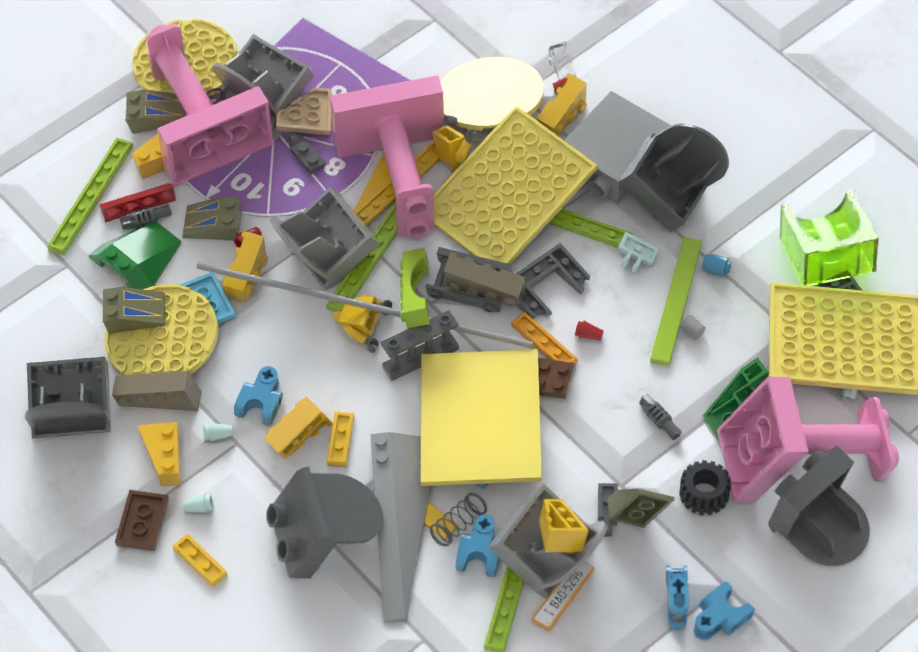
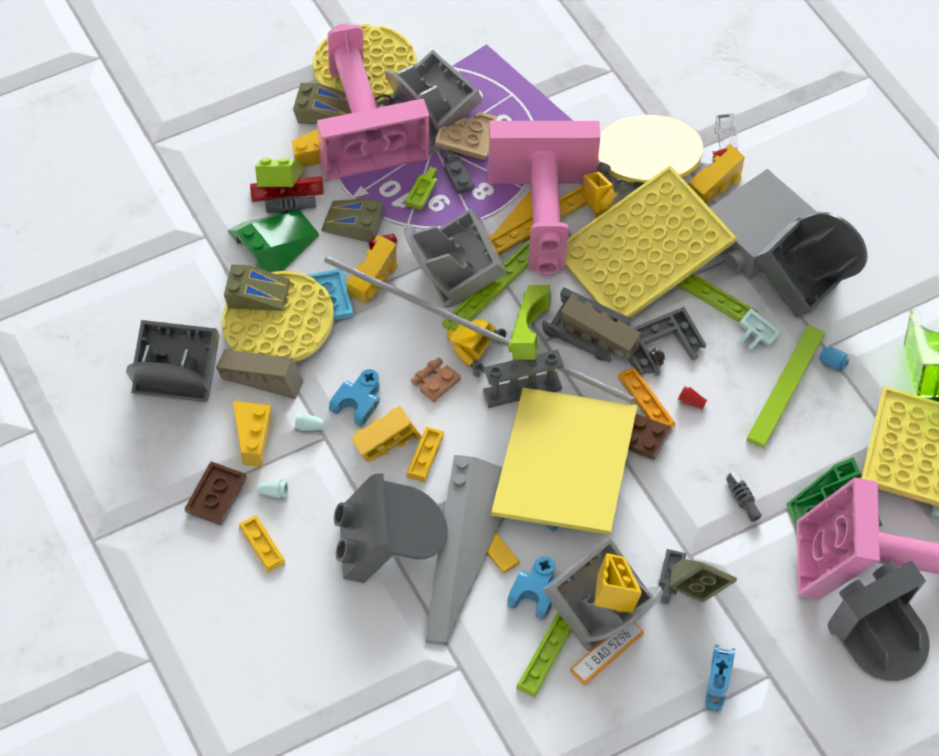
camera: 10 degrees right, 0 degrees up
lime tile [47,137,133,256] -> none
dark grey piece [430,492,487,547] -> none
black tyre [679,460,731,516] -> none
light grey piece [680,315,706,340] -> none
dark azure piece [693,582,755,640] -> none
none -> lime slope [255,158,306,187]
none -> lime hinge [405,166,437,211]
none -> nougat plate [411,357,461,403]
none -> dark brown plate [649,347,665,366]

